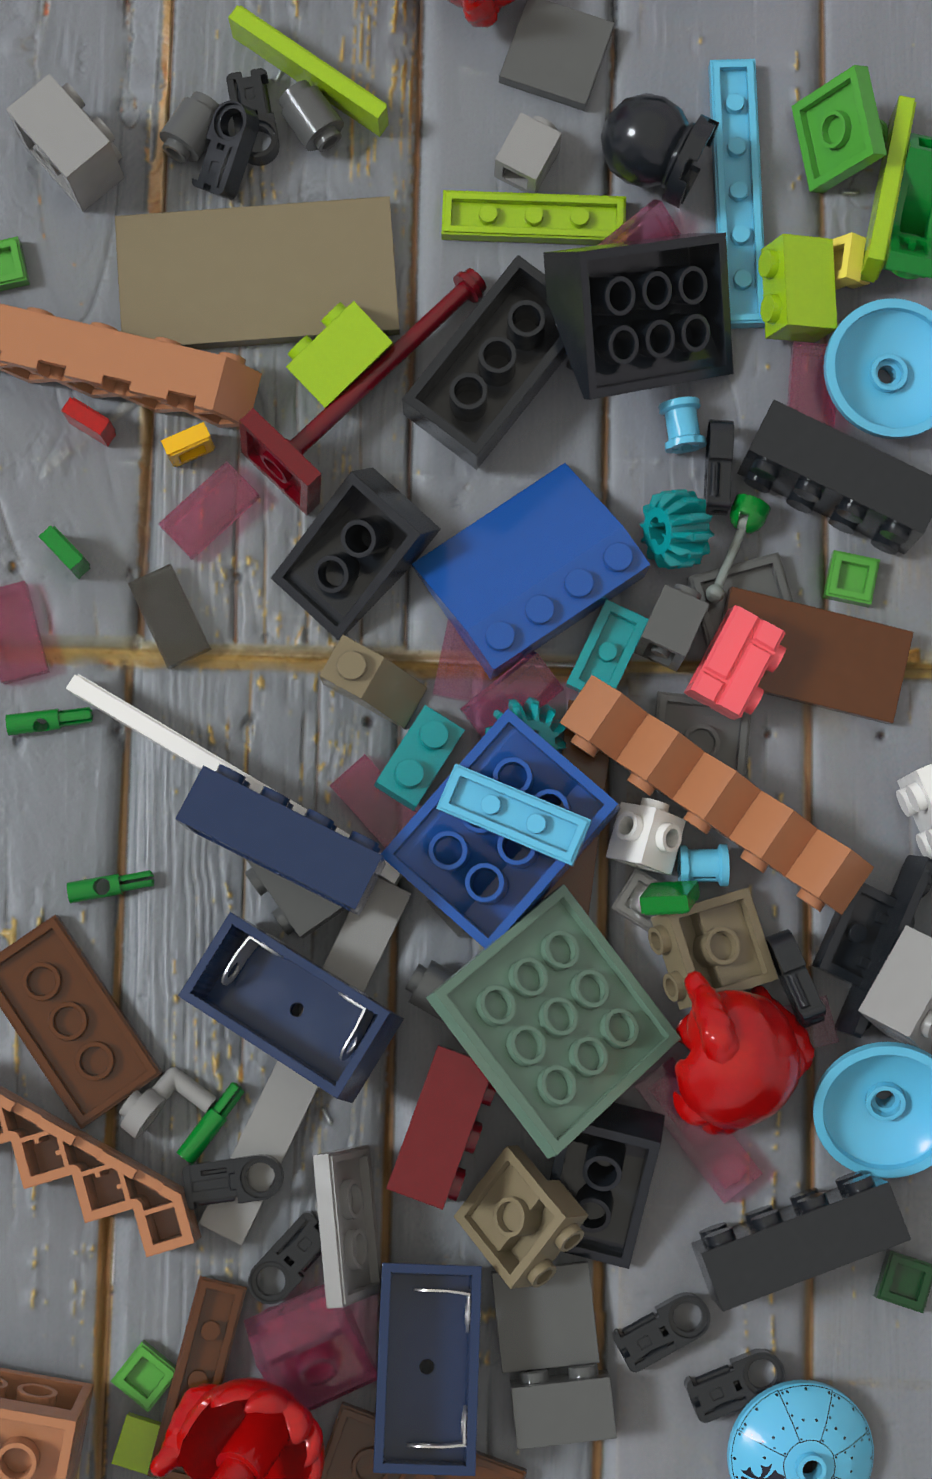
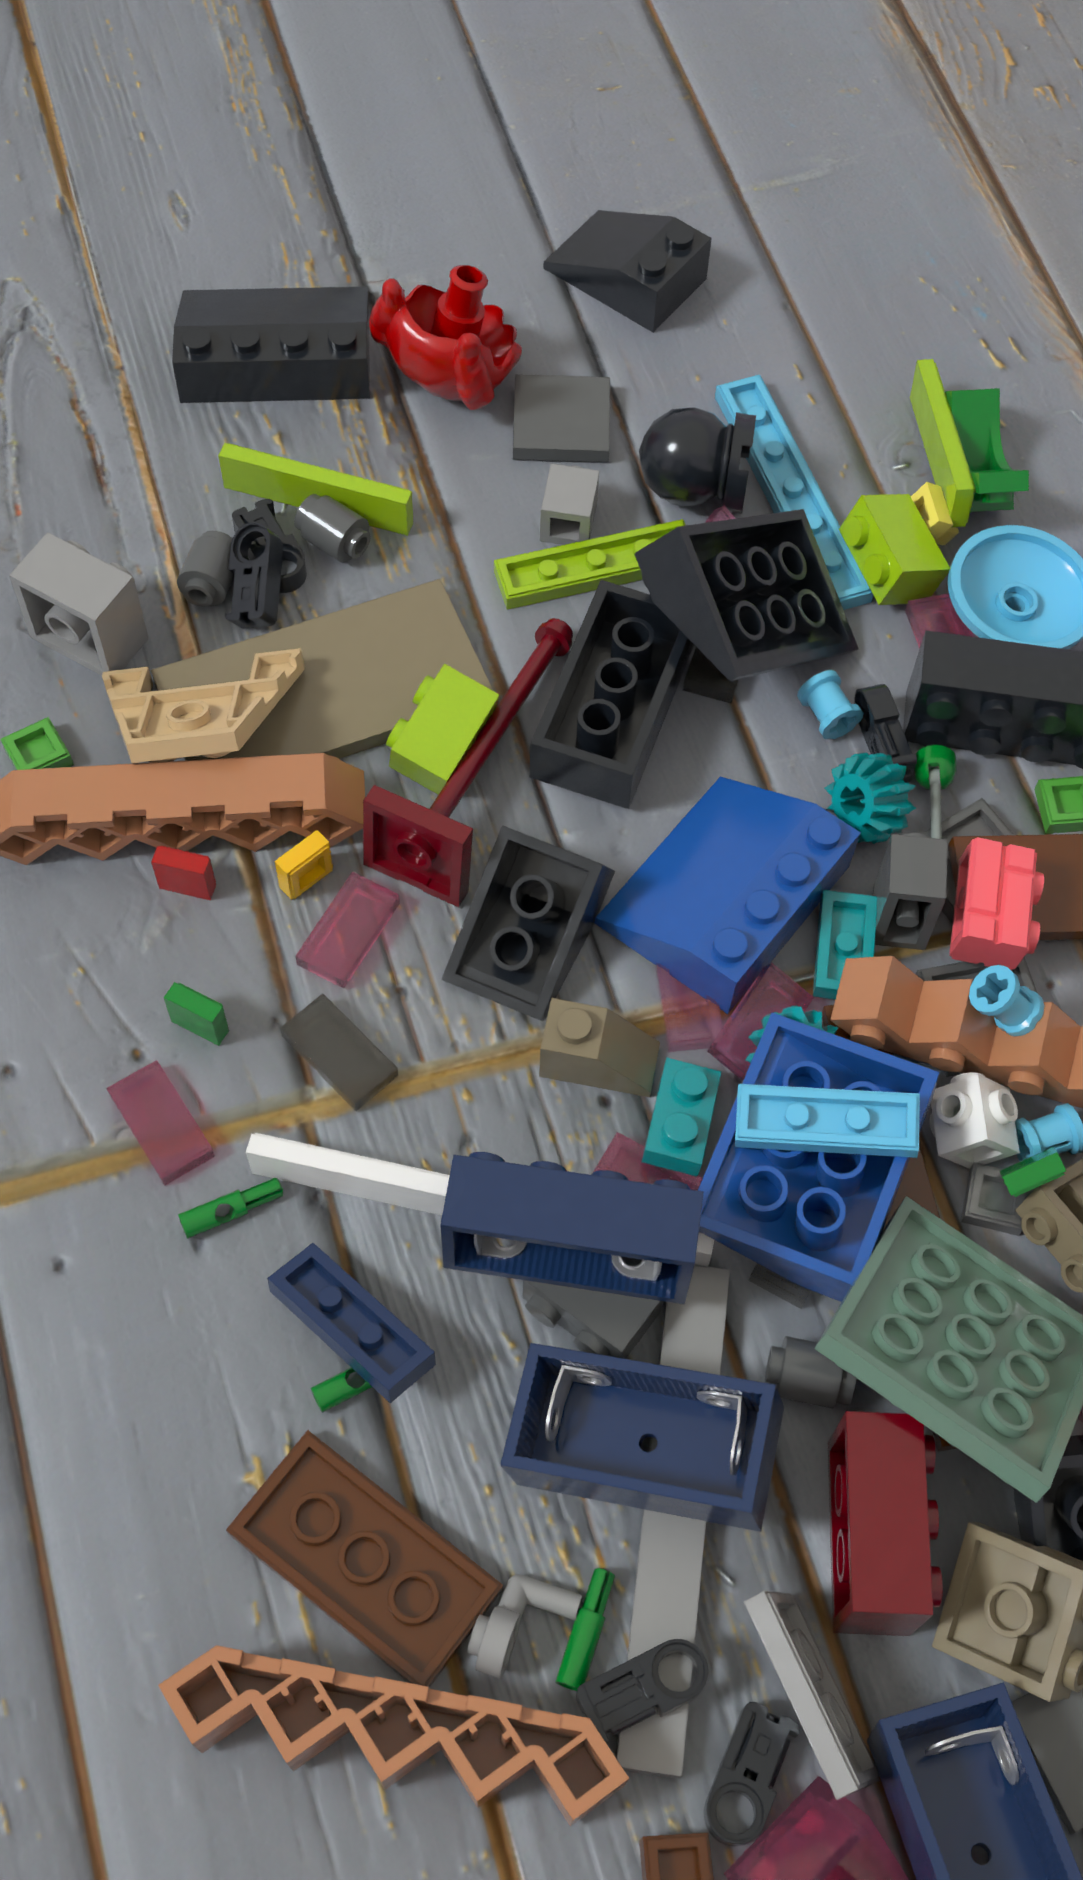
camera: 20 degrees left, 20 degrees down
bright green tile [791,65,888,193] -> none
none -> tan wing [102,648,305,763]
none -> dark blue plate [267,1243,436,1403]
none -> medium azure bush [969,965,1044,1037]

